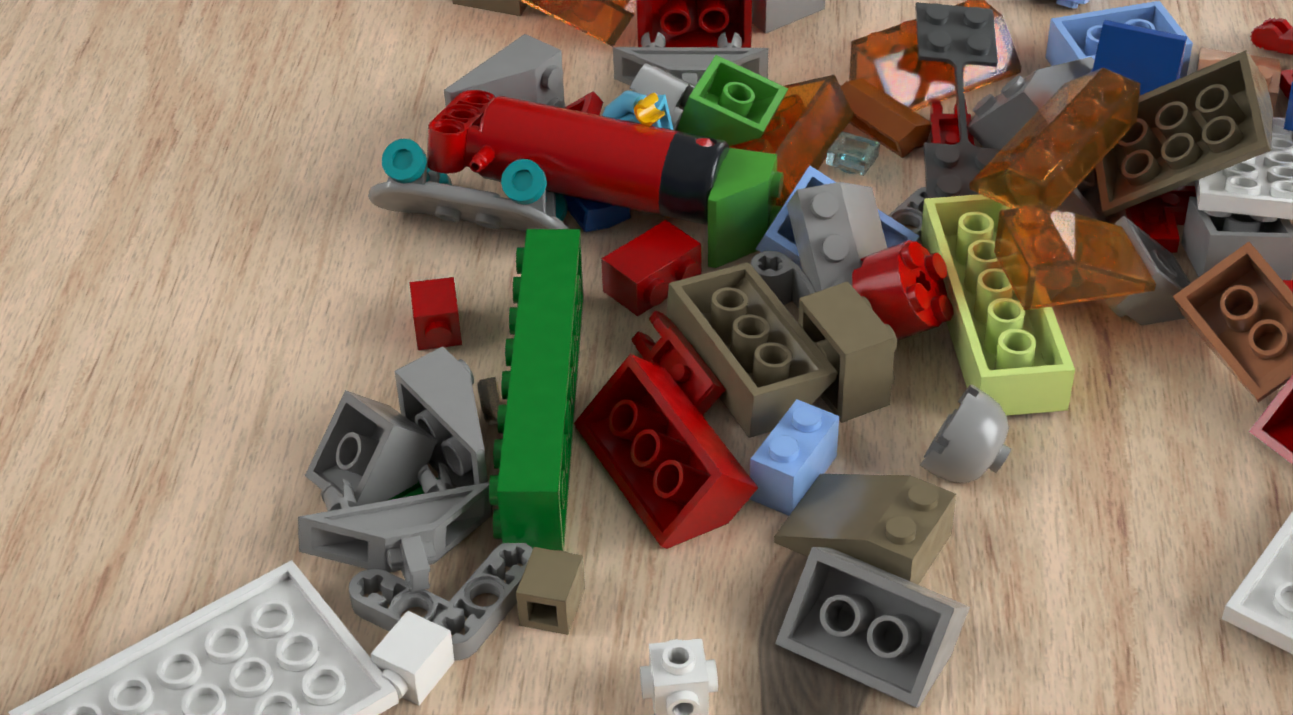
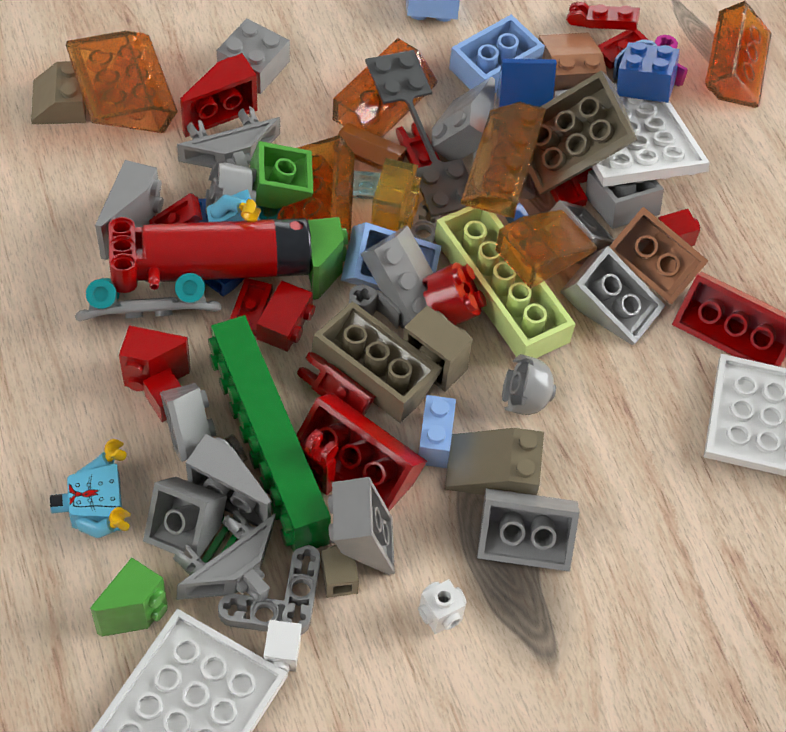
camera: 30 degrees left, 15 degrees up
none -> medium azure torso [50,439,131,538]
none -> bright green slope [90,557,168,637]
none -> red slope [119,325,191,392]
none -> light grey slope [160,383,216,462]
none -> red plate [229,278,273,337]
none -> red hinge [304,430,338,496]
none -> light grey slope [328,477,395,575]
none -> clear yellow brick [371,158,422,231]
none -> light grey slope [560,246,666,345]

